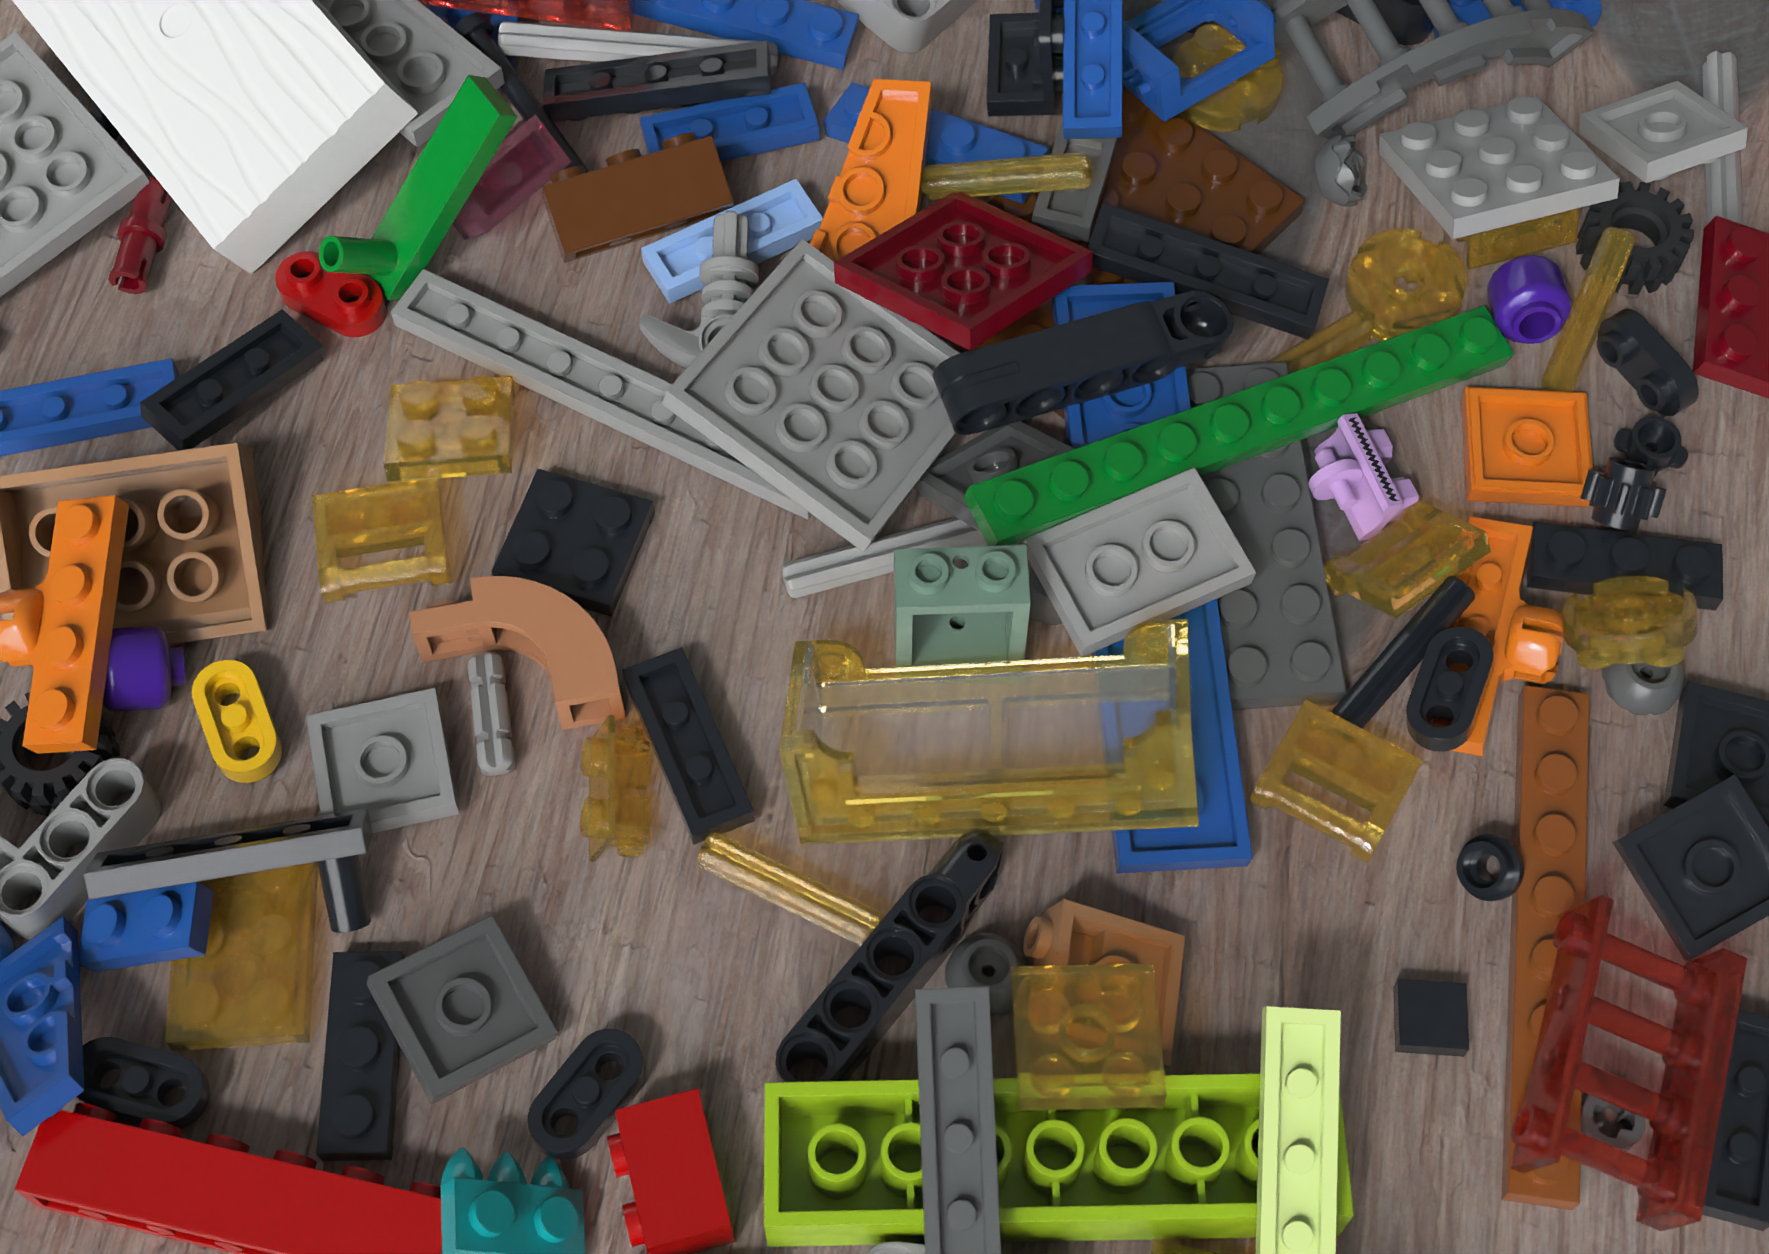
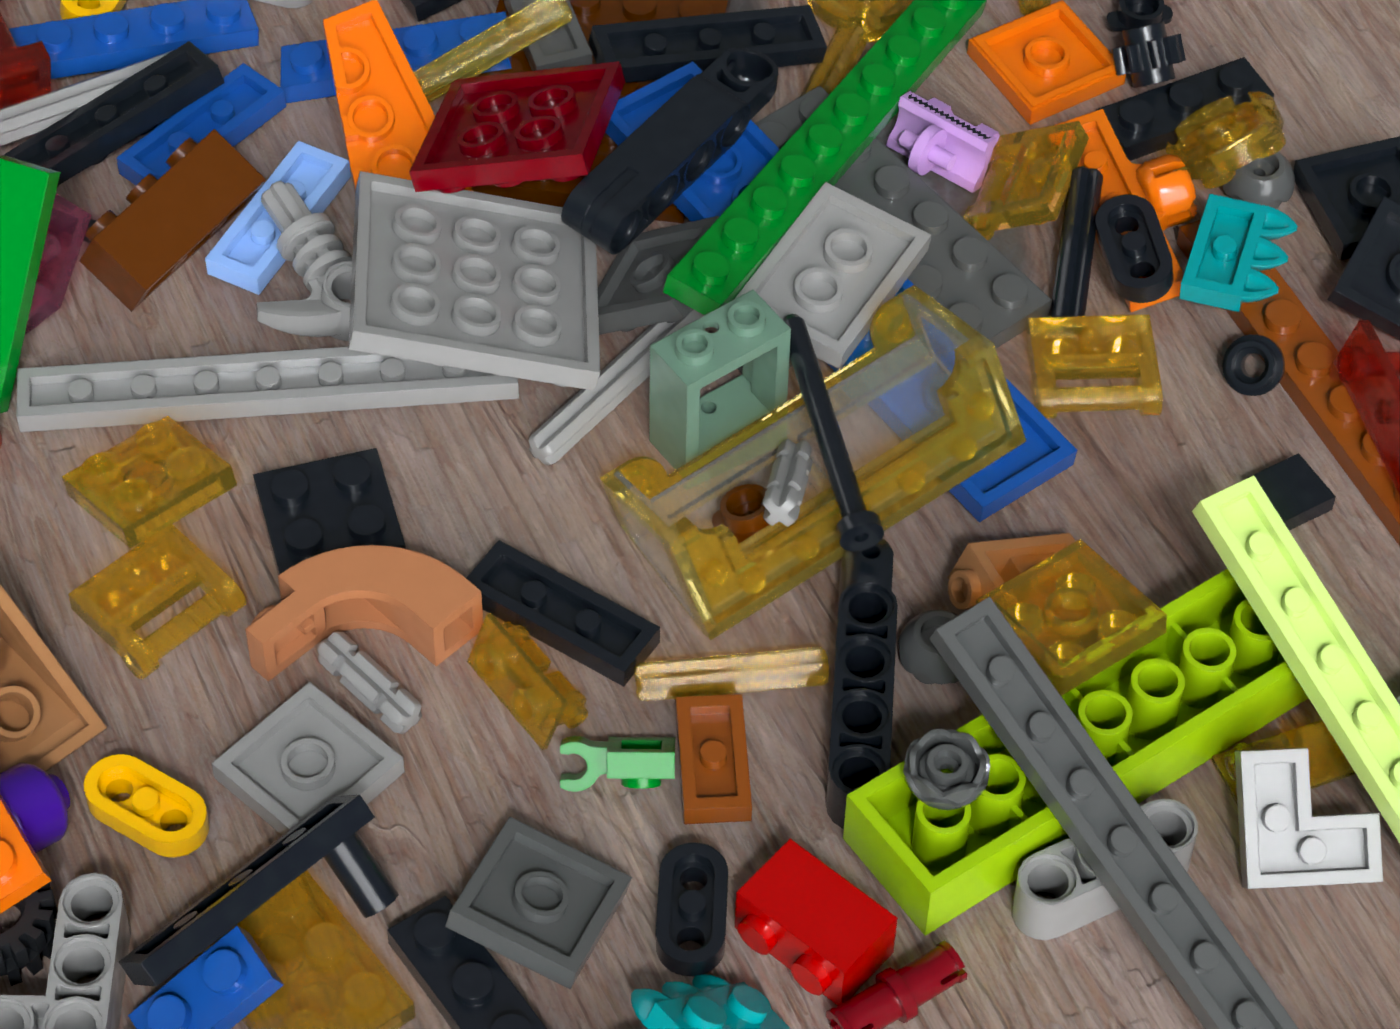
camera: 35 degrees left, 10 degrees down
none -> plate [560,736,675,792]
none -> dark orange plate [676,694,752,824]
none -> reddish brown plate [712,484,783,548]
none -> light grey axle [762,439,813,527]
none -> black bar [783,314,884,552]
none -> dark grey plate [903,729,990,810]
none -> teal plate [1179,194,1298,312]

